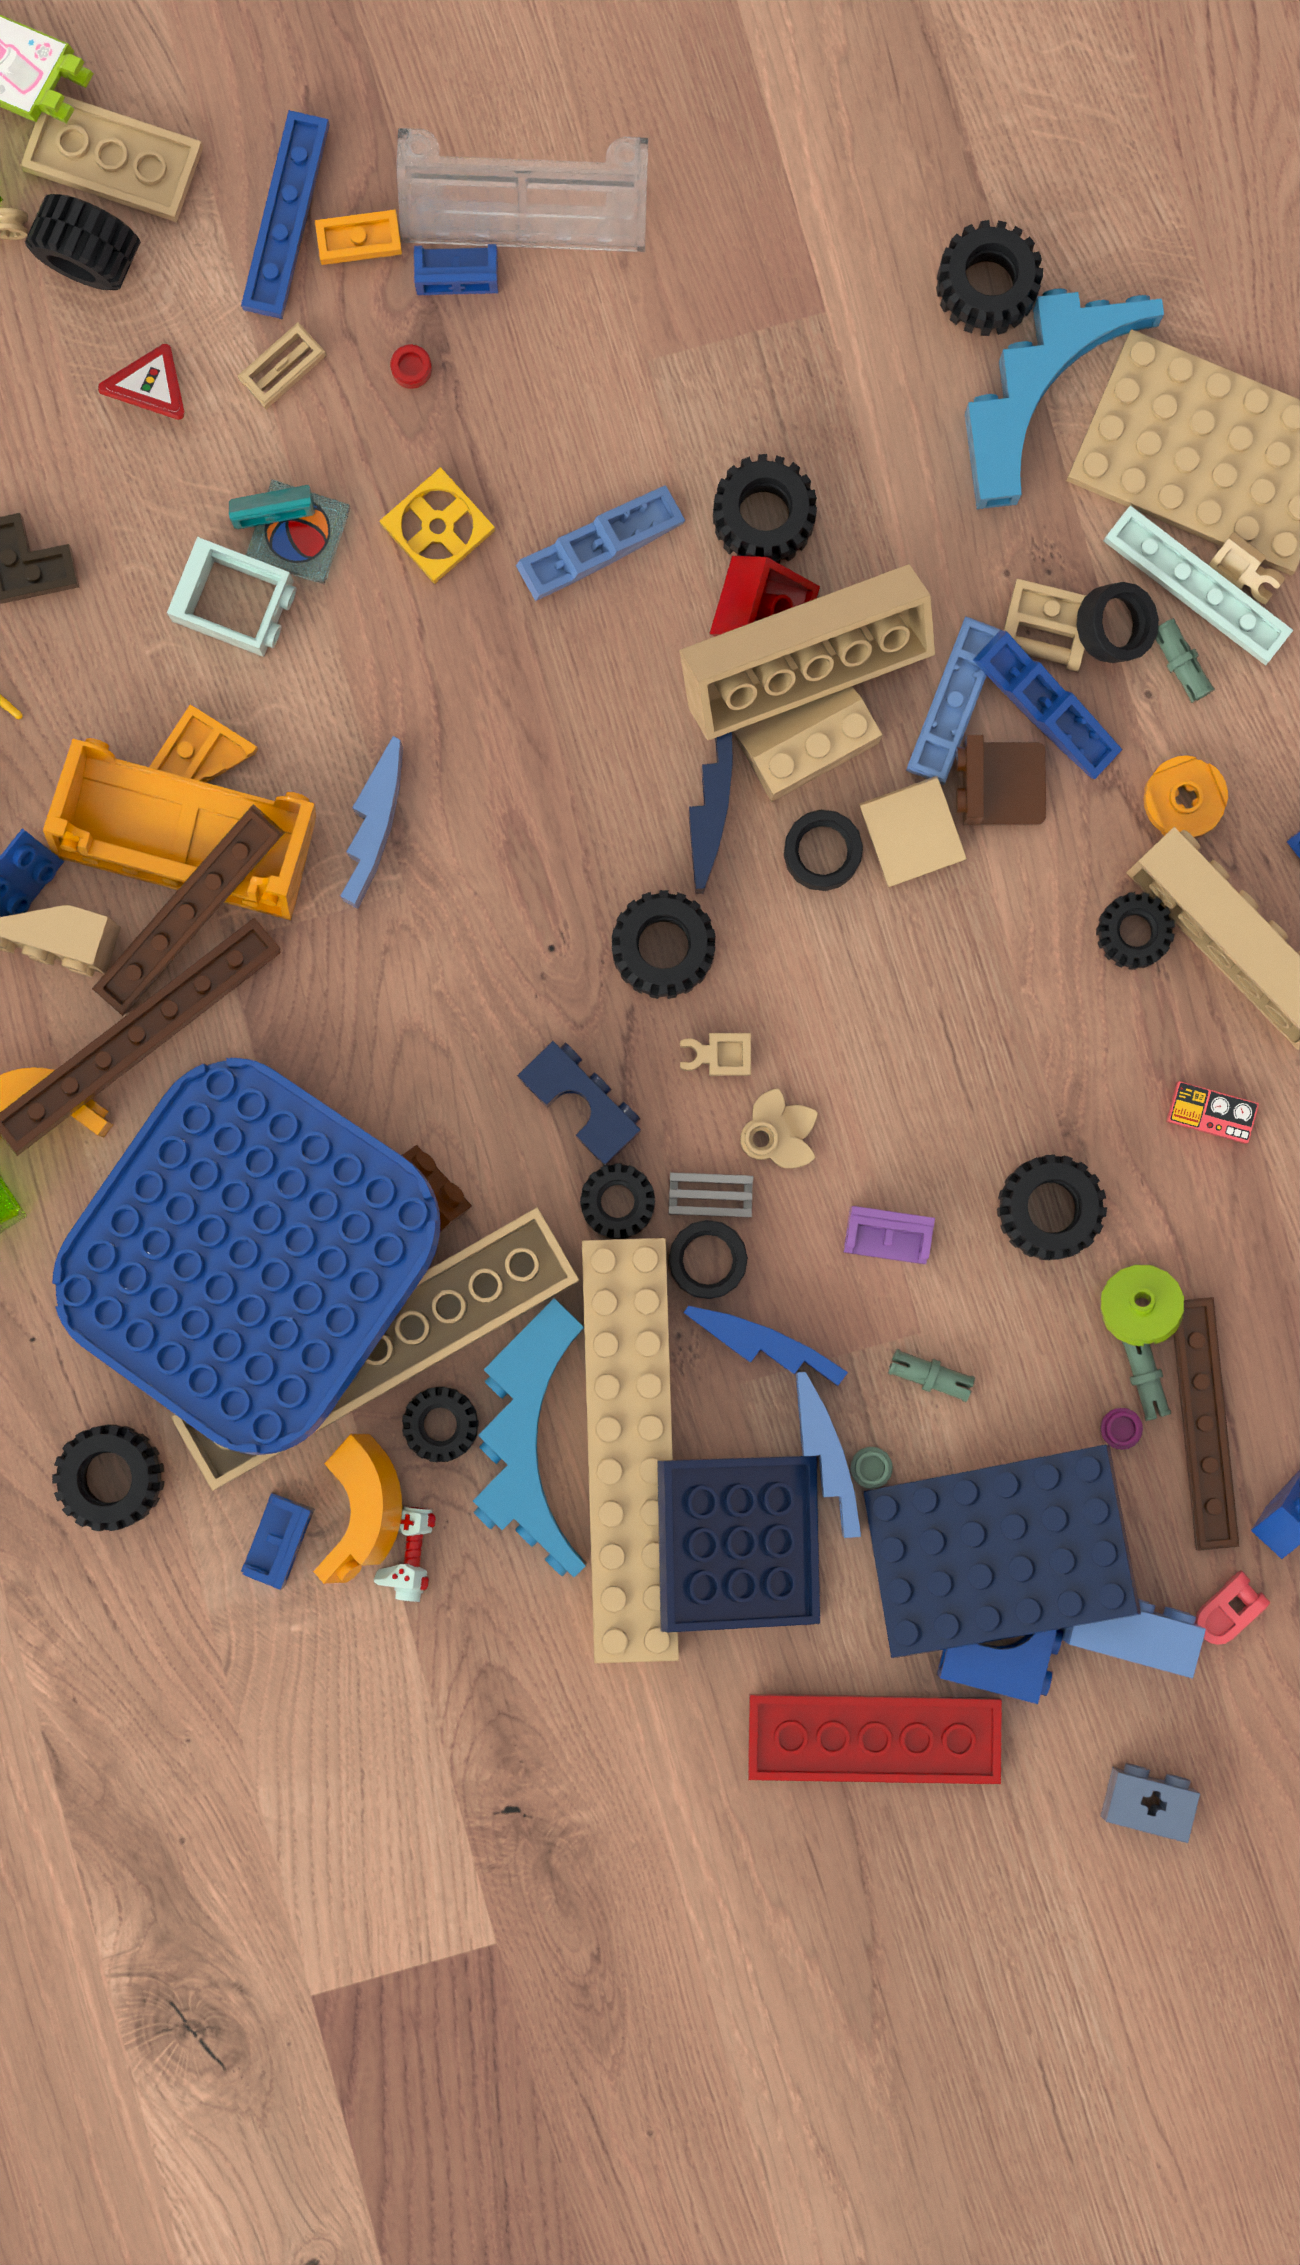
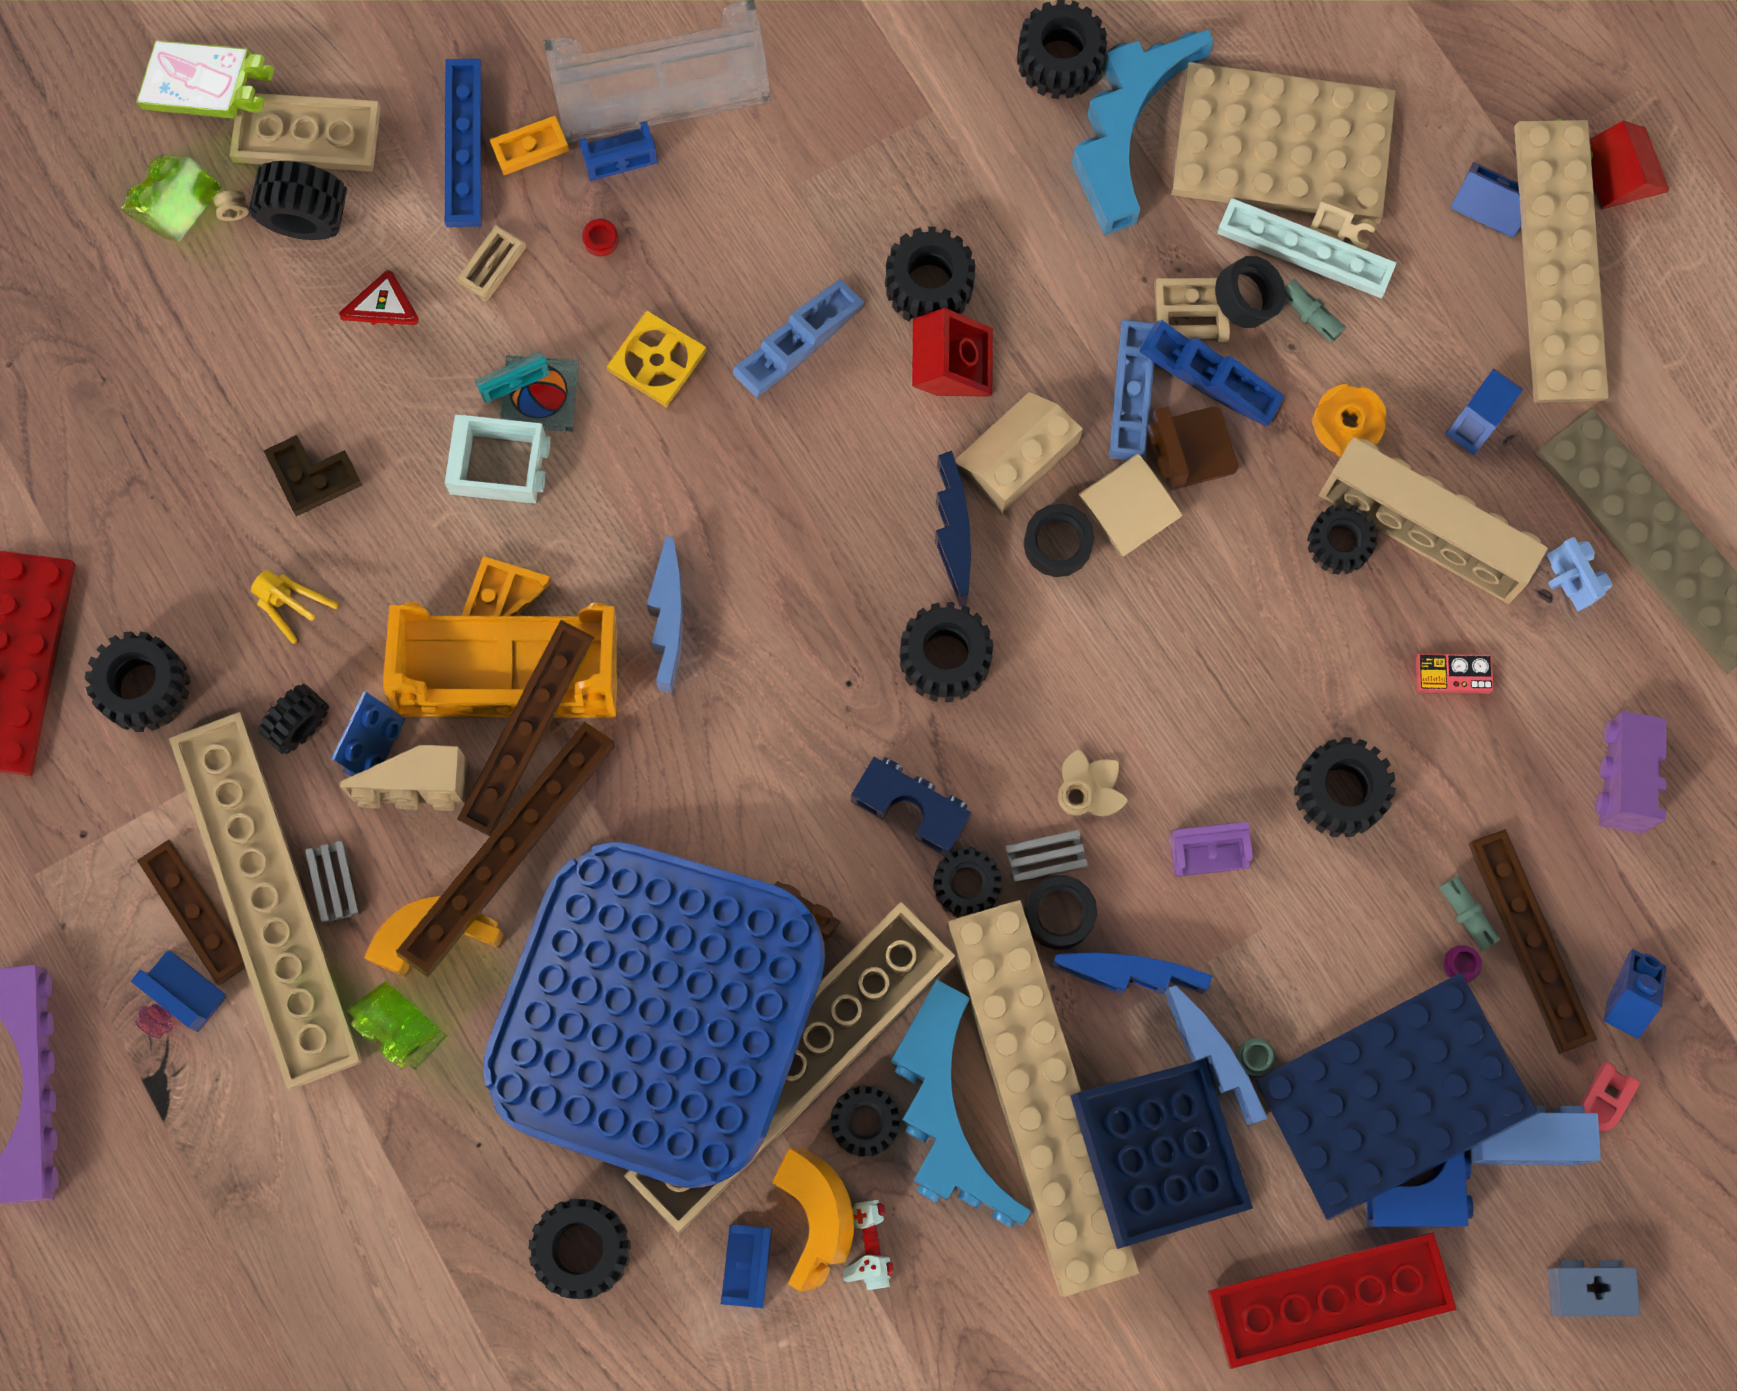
camera: 15 degrees left, 10 degrees down
tan brick [679,564,935,740] -> none
tan plate [680,1033,751,1076] -> none
sand green pin [888,1349,975,1402] -> none
lime plate [1101,1265,1184,1346] -> none

